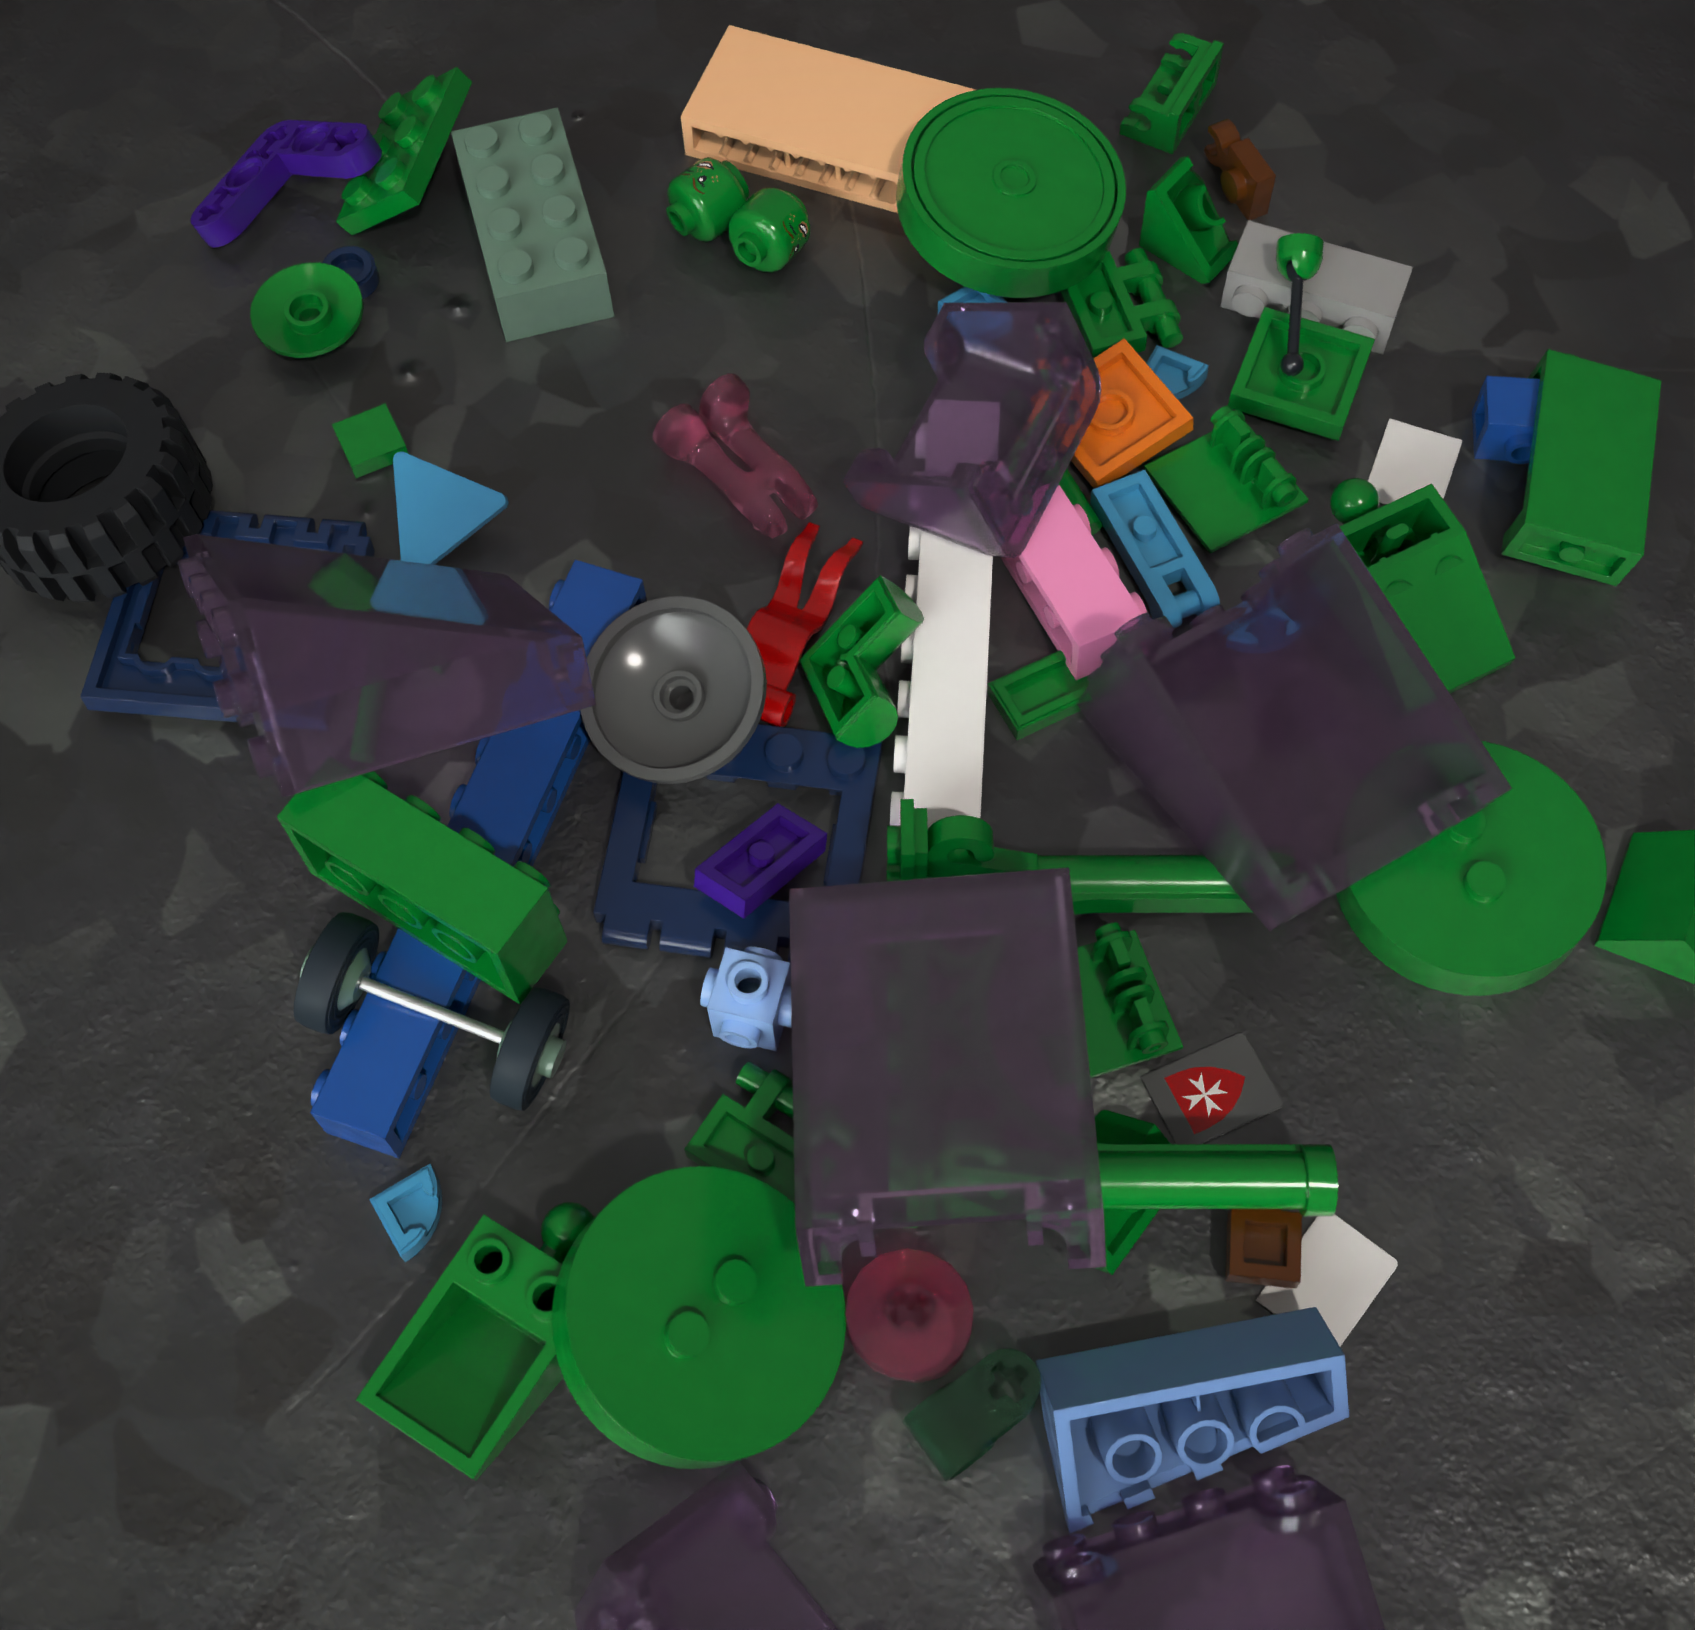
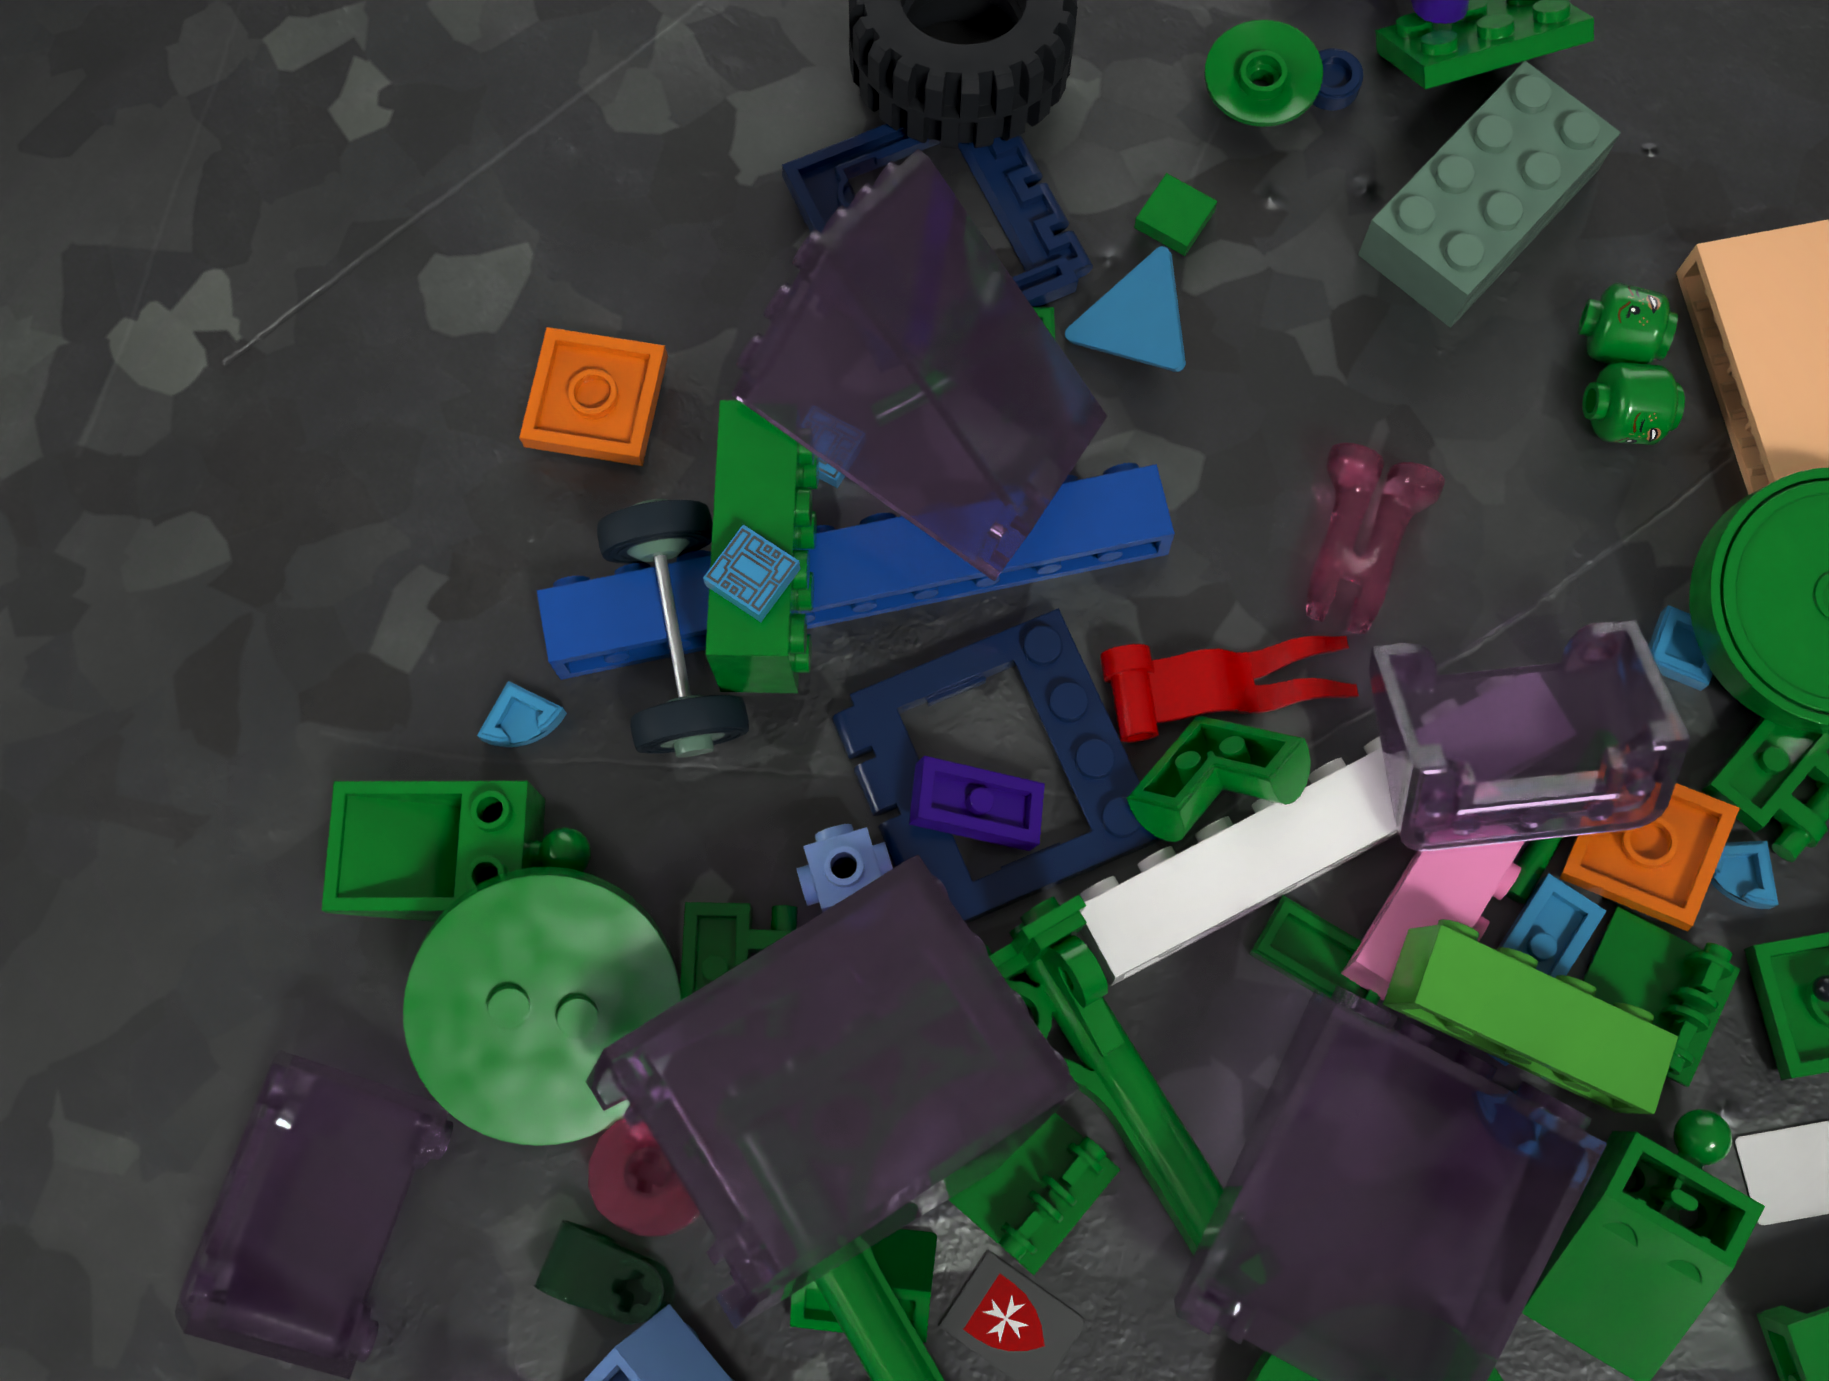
camera: 60 degrees right, 10 degrees up
dark grey dish [579,596,767,784] -> none
none -> orange plate [519,327,668,466]
none -> dark azure tile [703,525,801,622]
none -> bright green brick [1383,919,1678,1114]

